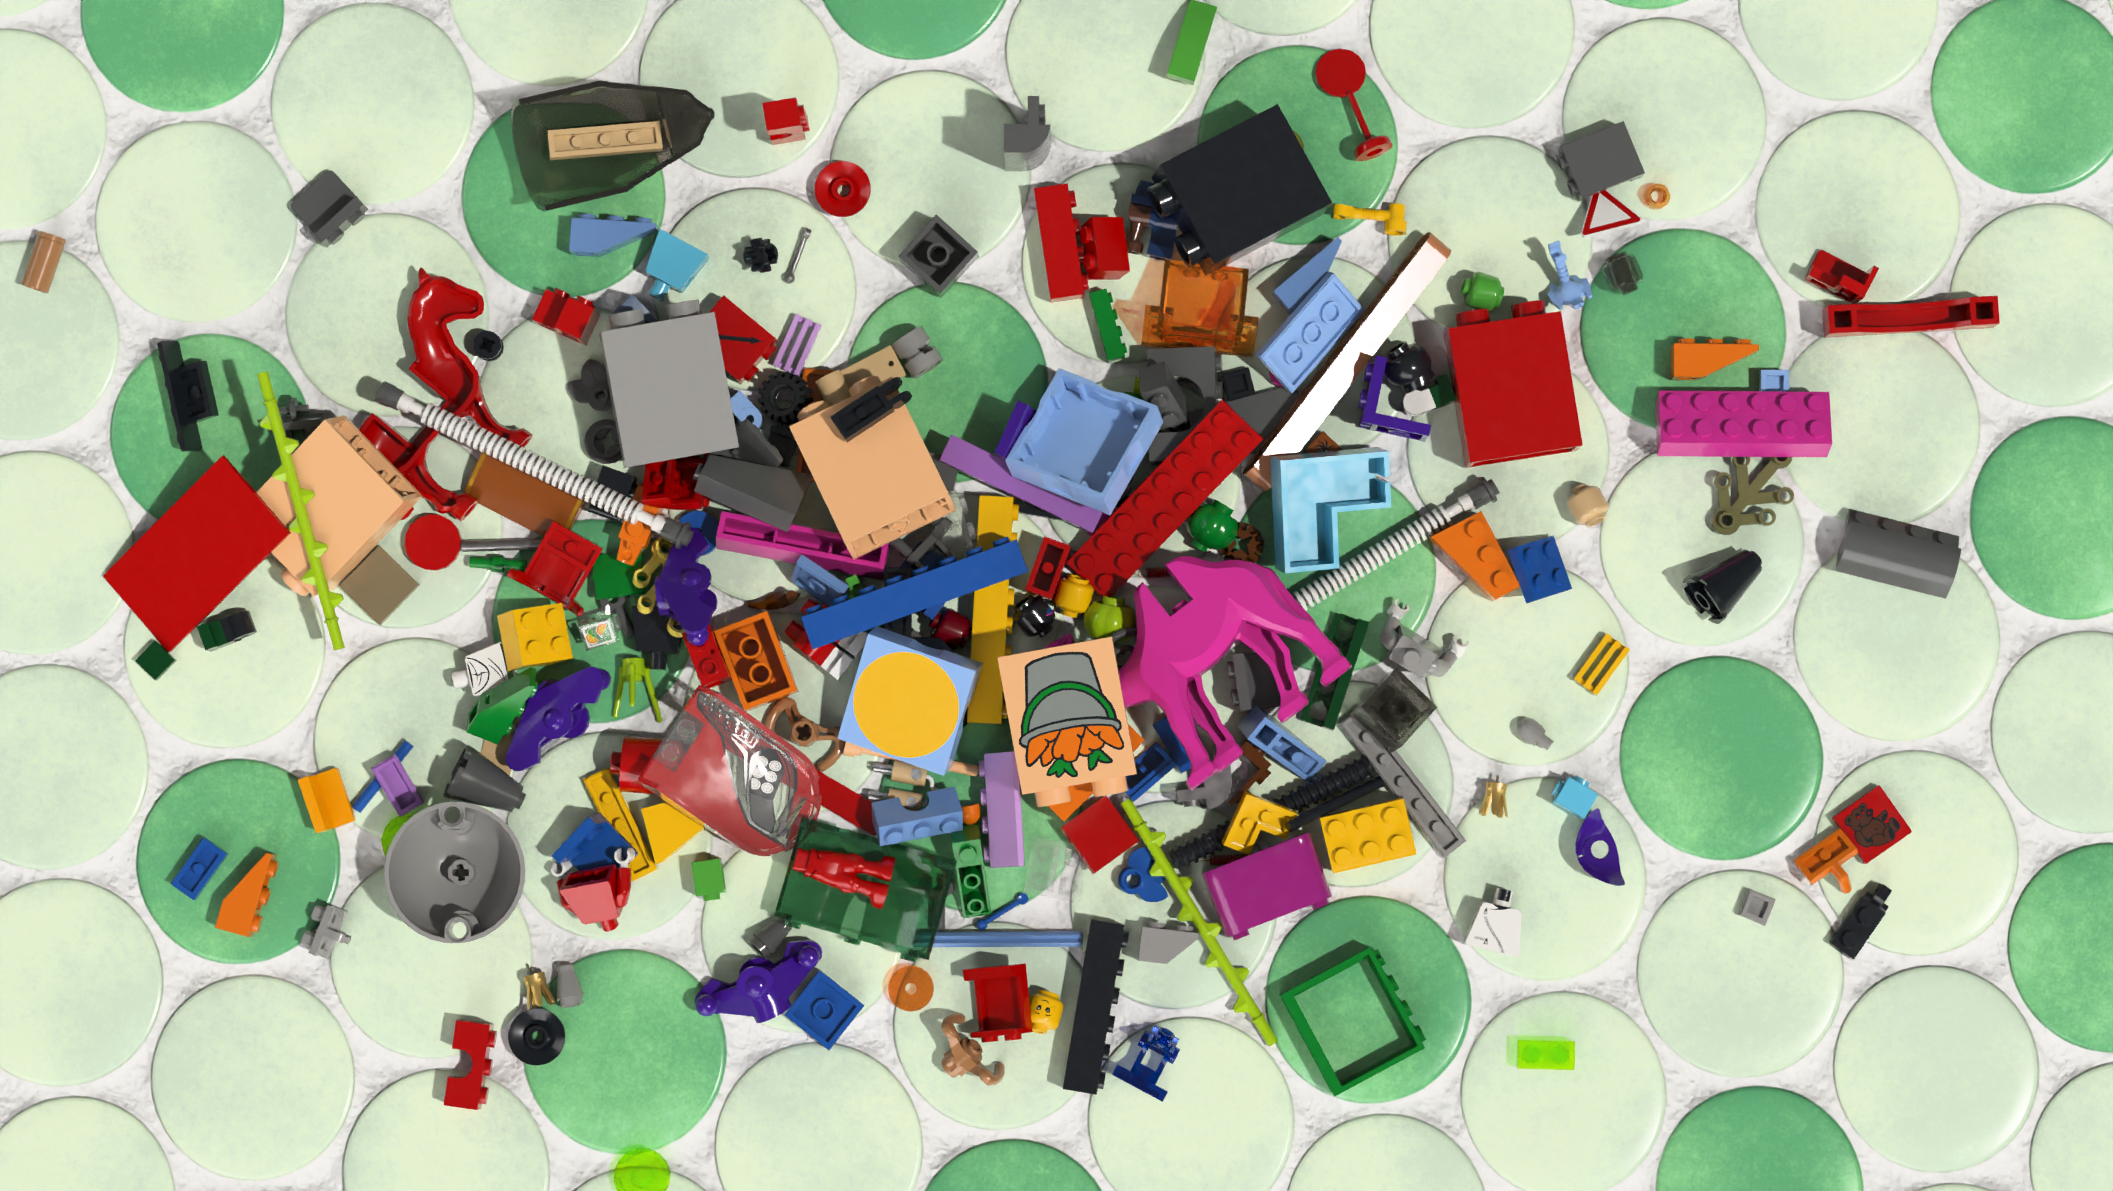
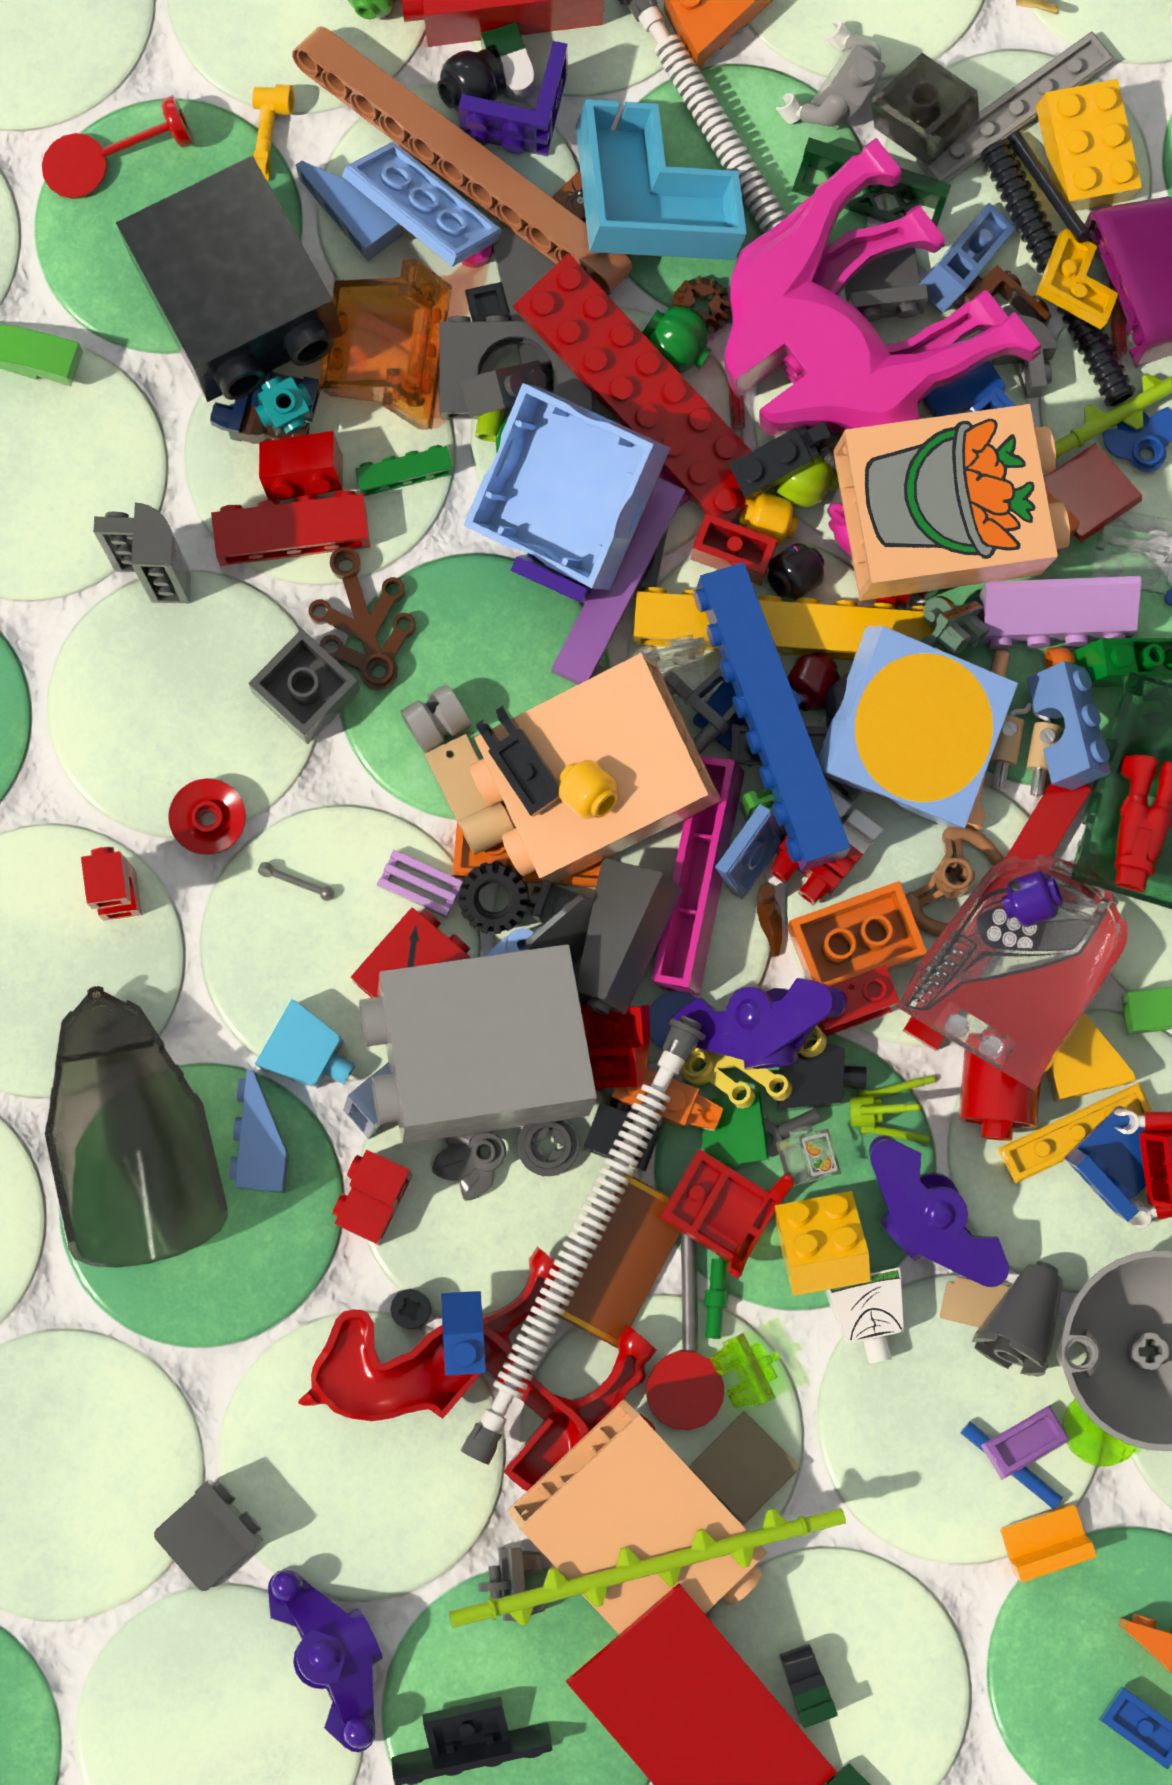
camera: 95 degrees left, 5 degrees down
green slope [466,667,538,744] -> none
tan plate [547,121,663,160] -> none
black gear [743,238,778,273] -> none
none -> teal brick [255,376,313,436]
none -> dark purple piece [268,1569,382,1752]
none -> reddish brown plant [309,547,416,690]
none -> blue slope [441,1291,486,1376]
none -> yellow head [559,760,618,819]
none -> clear neon green hips [710,1333,781,1409]
none -> black hinge [729,422,836,500]
none -> sand green hips [921,596,990,656]
none -> dark purple head [1002,870,1063,927]

